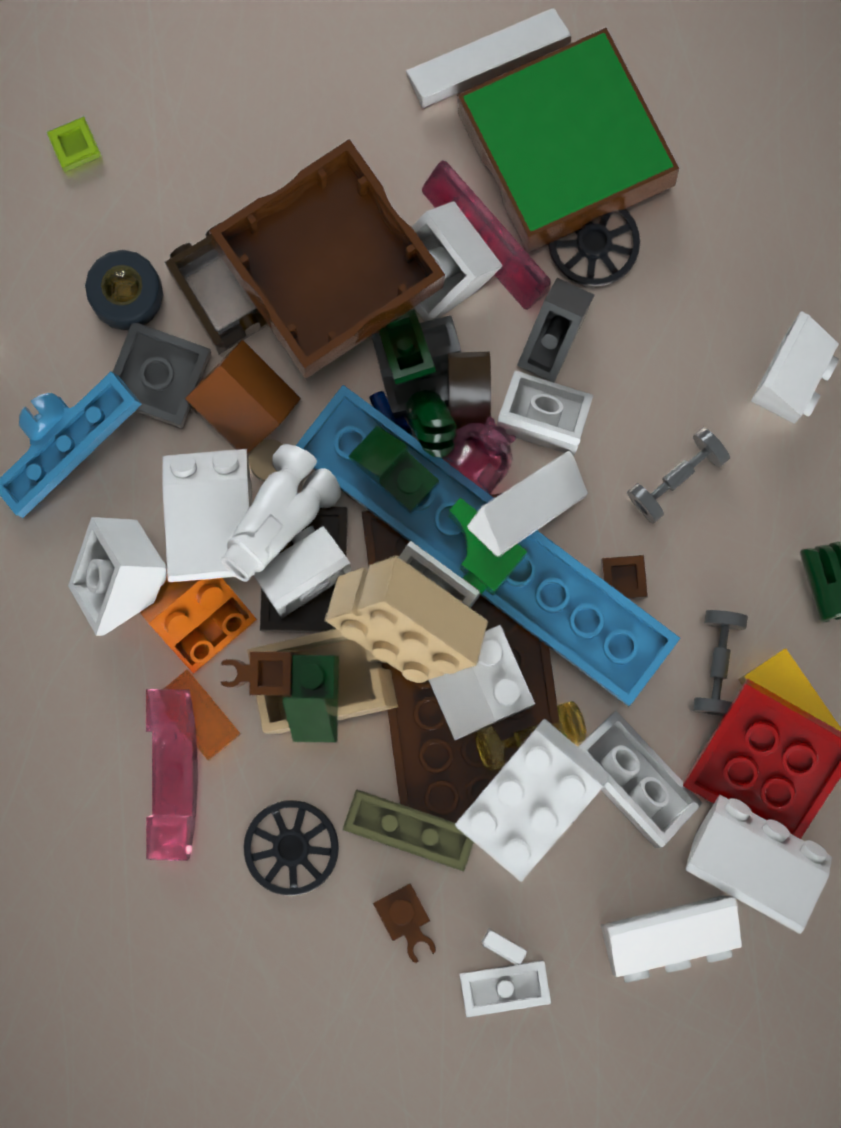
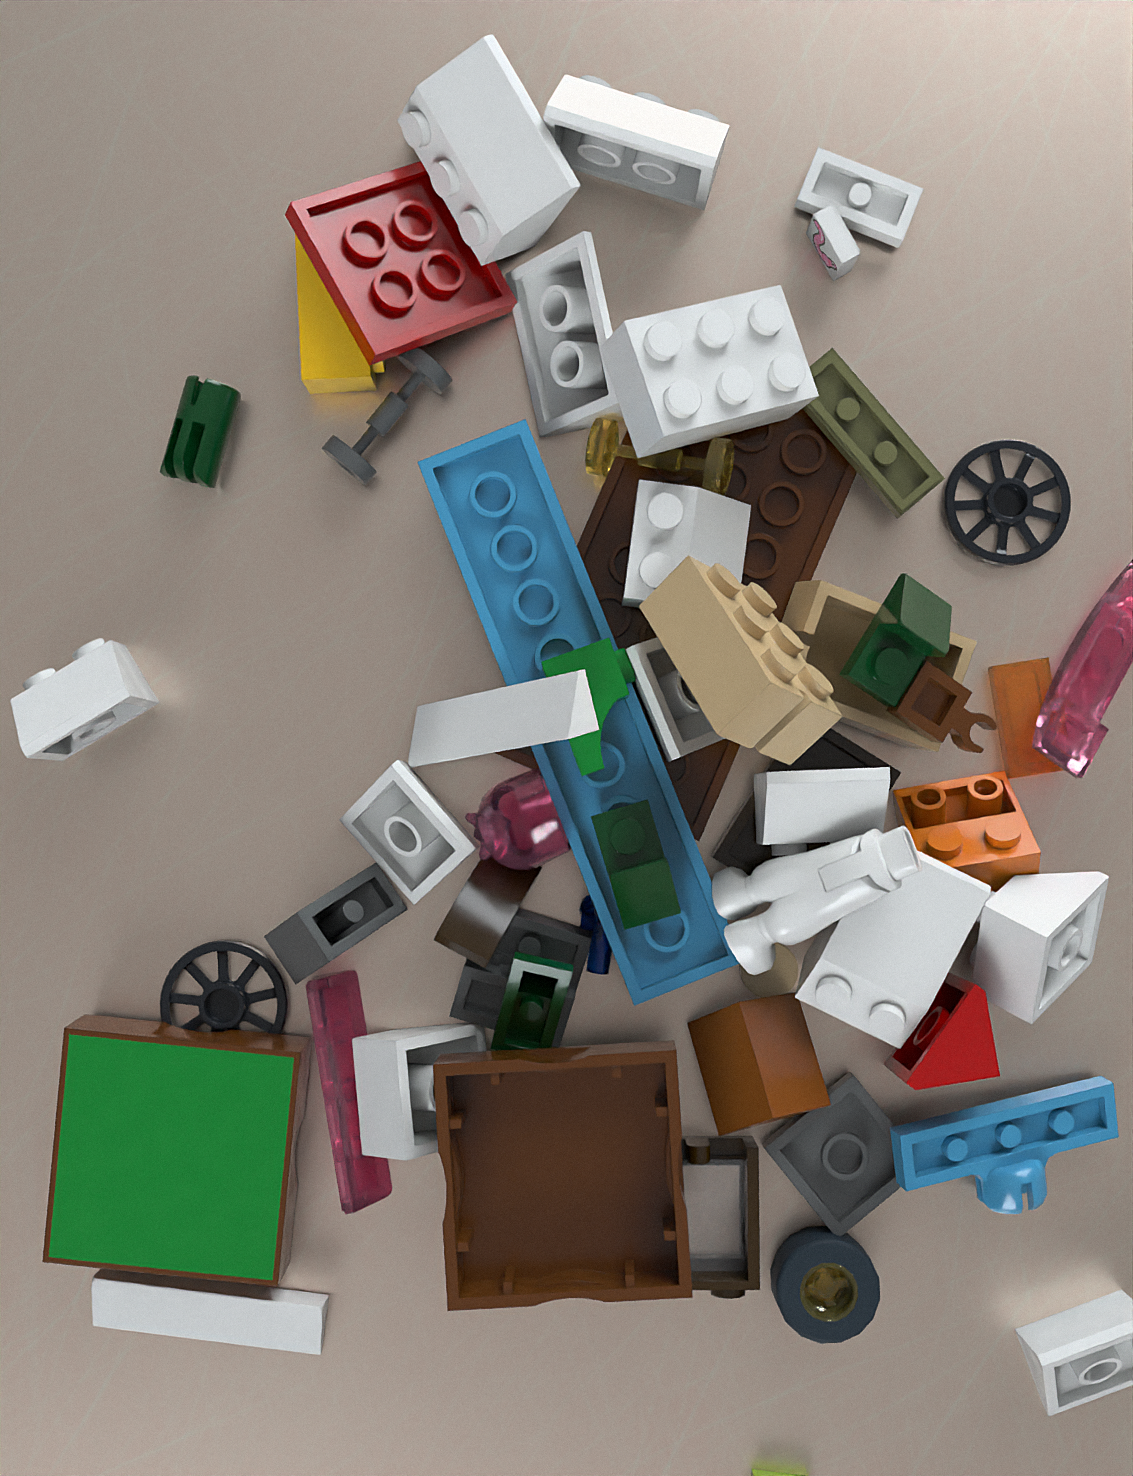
camera: 145 degrees left, 5 degrees up
reddish brown plate [373,883,436,963] -> none
dark green arm [405,390,457,458] -> none
reddish brown plate [601,555,648,600] -> none
dark grey wheel [627,427,730,523] -> none
none -> red slope [883,972,1000,1090]

